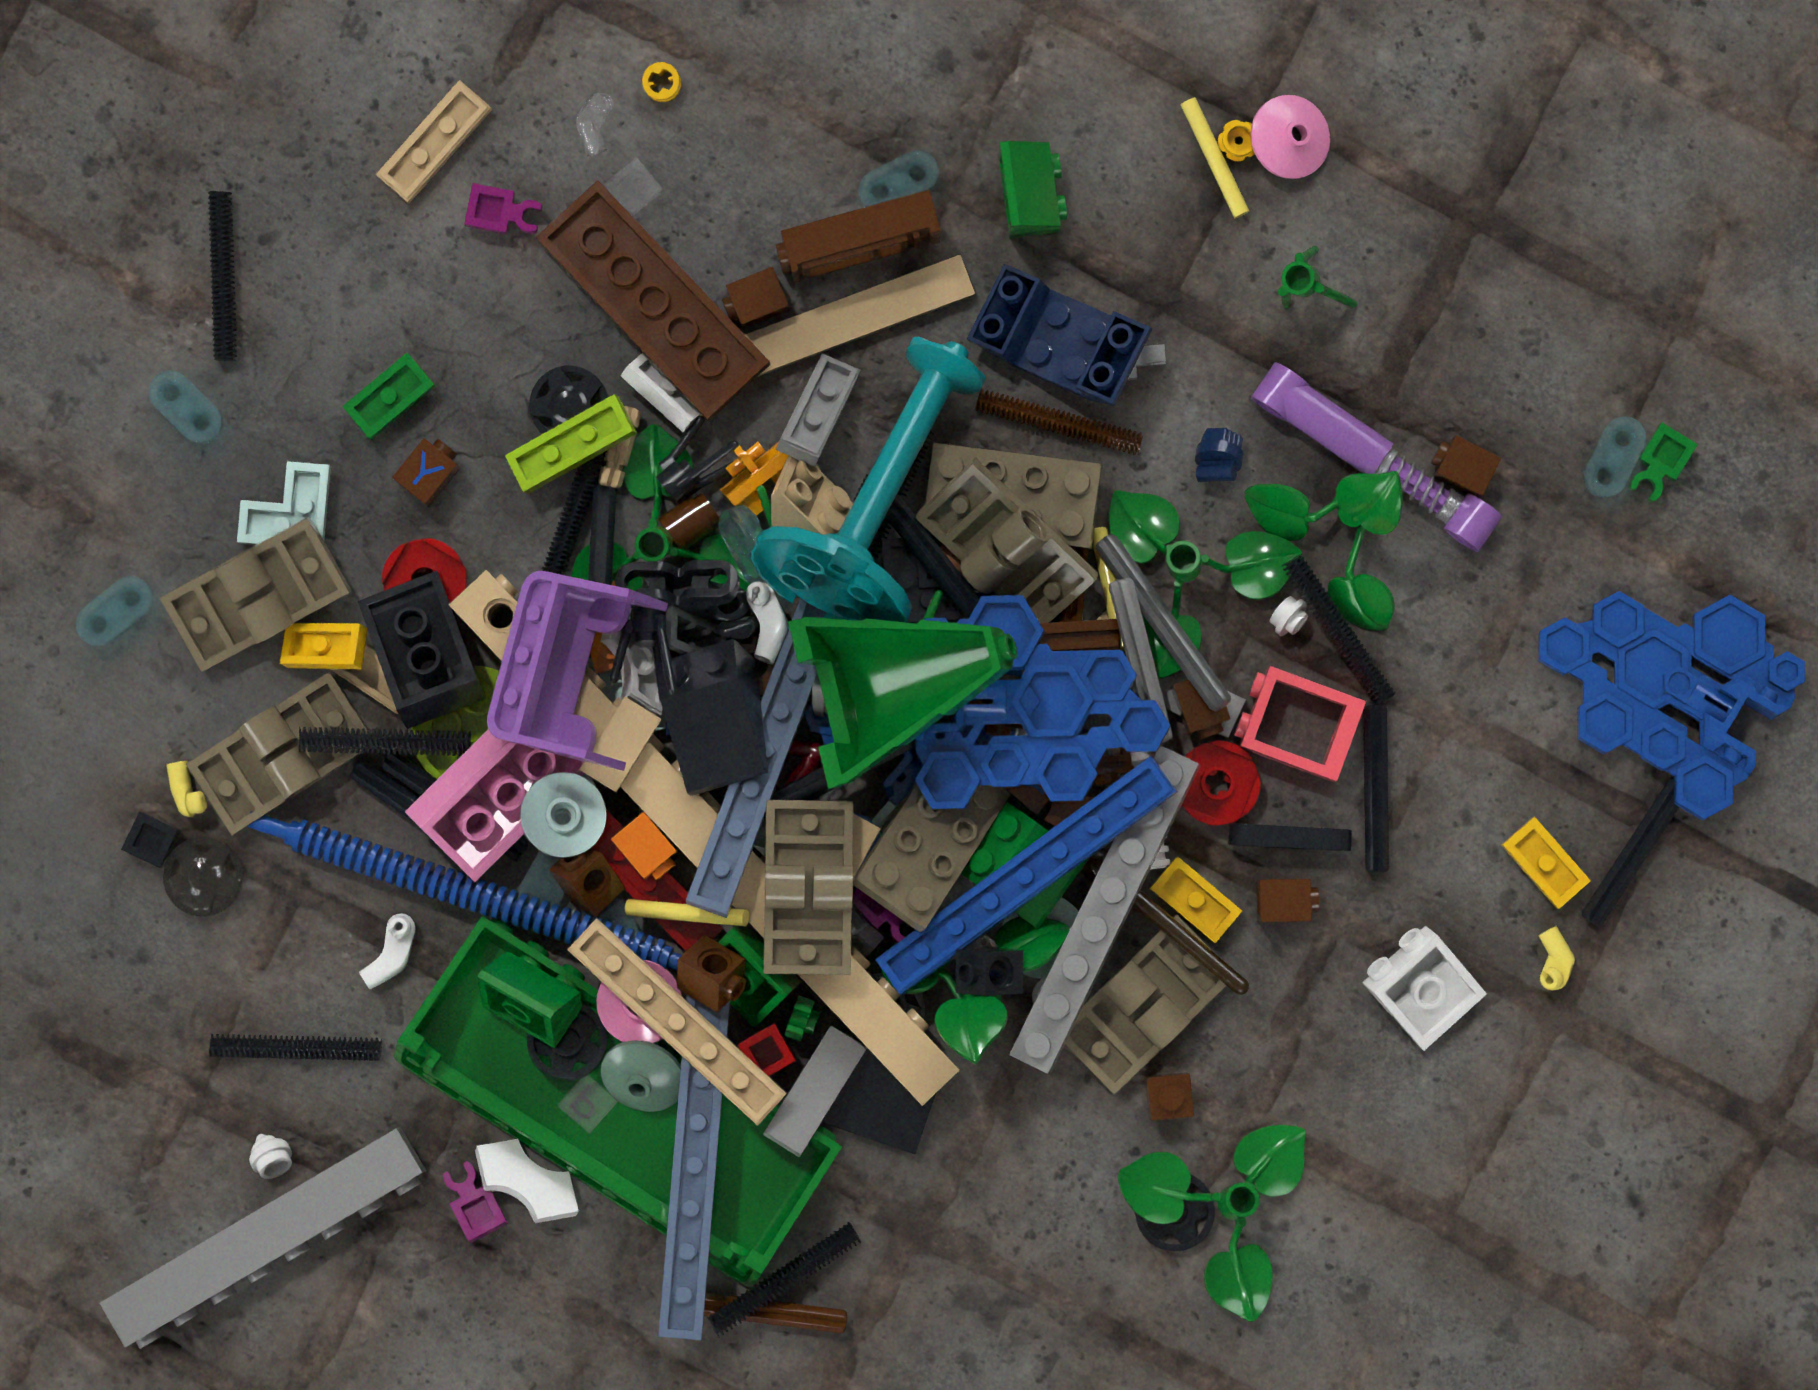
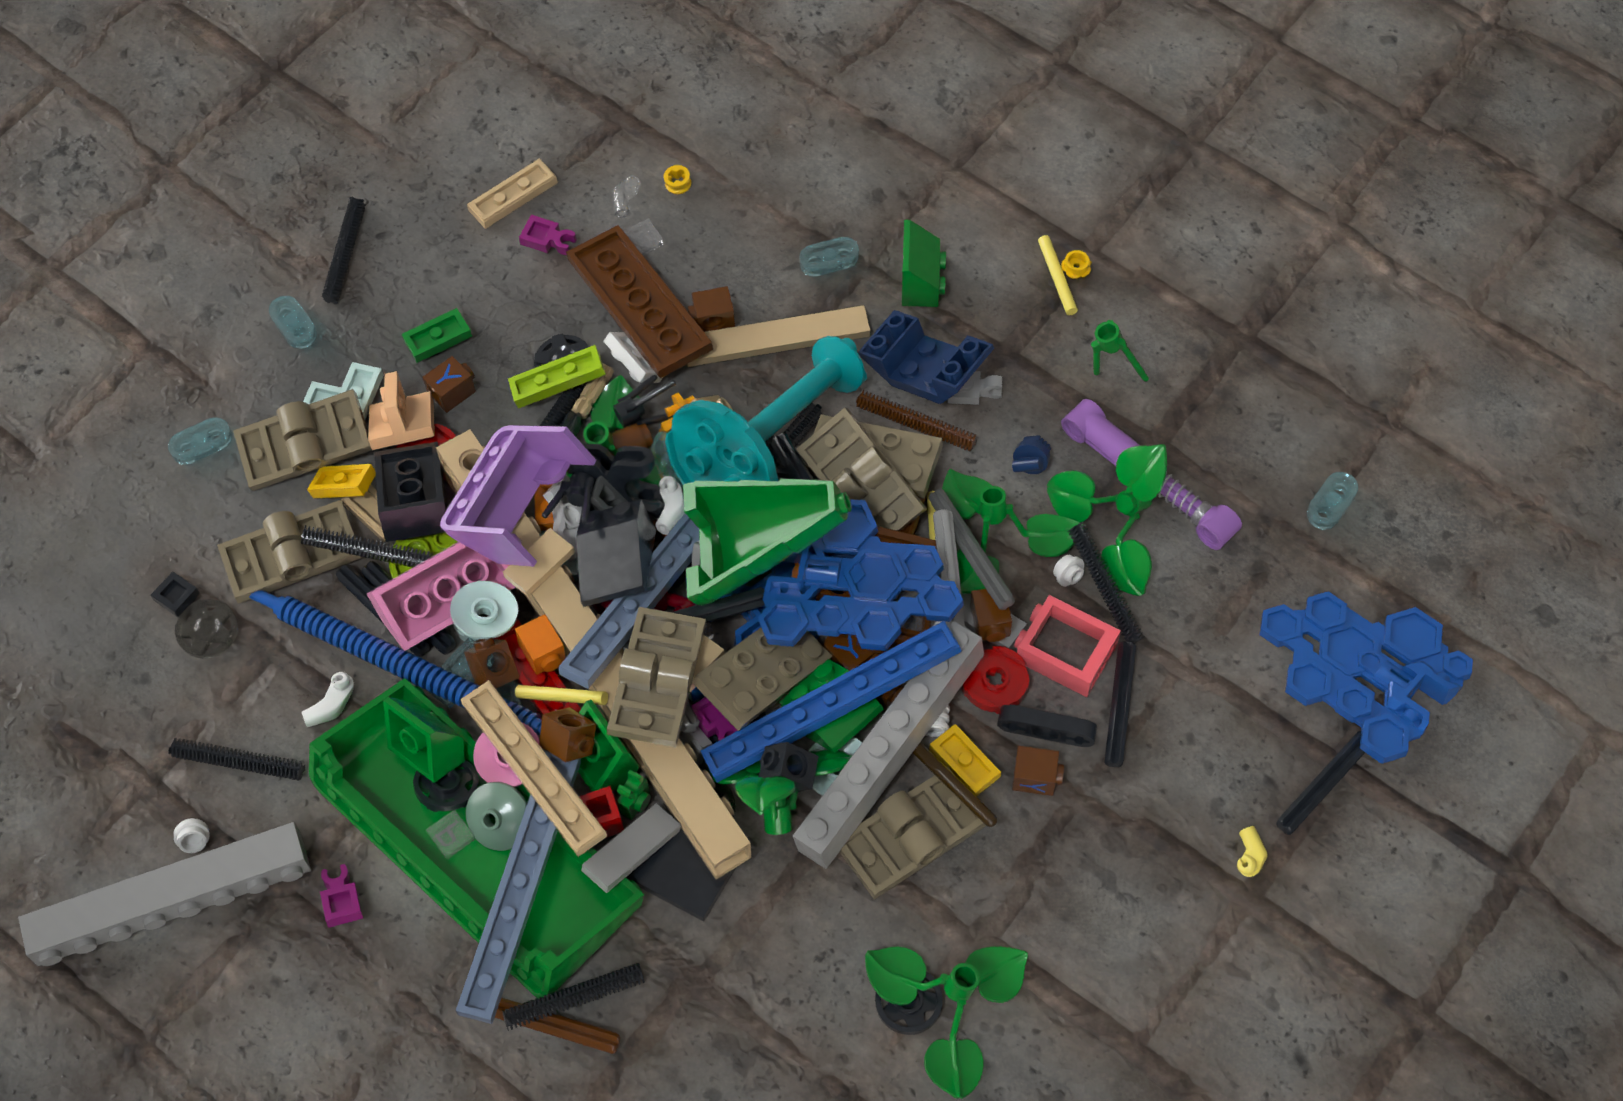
camera: 15 degrees right, 25 degrees down
light yellow arm [166,760,207,817] -> none
white tile [475,1139,579,1223] -> none
reddish brown door [775,189,941,283] -> none
light grey tile [776,353,861,467] -> none
reddish brown brick [1145,1072,1194,1121] -> none
bright pink dish [1251,95,1330,179] -> none
white plate [1362,926,1487,1051] -> none
reddish brown brick [1431,435,1501,498] -> none
yellow plate [1501,817,1591,909] -> none
green plate [1628,422,1698,503] -> none
none -> light nougat bracket [368,371,434,450]

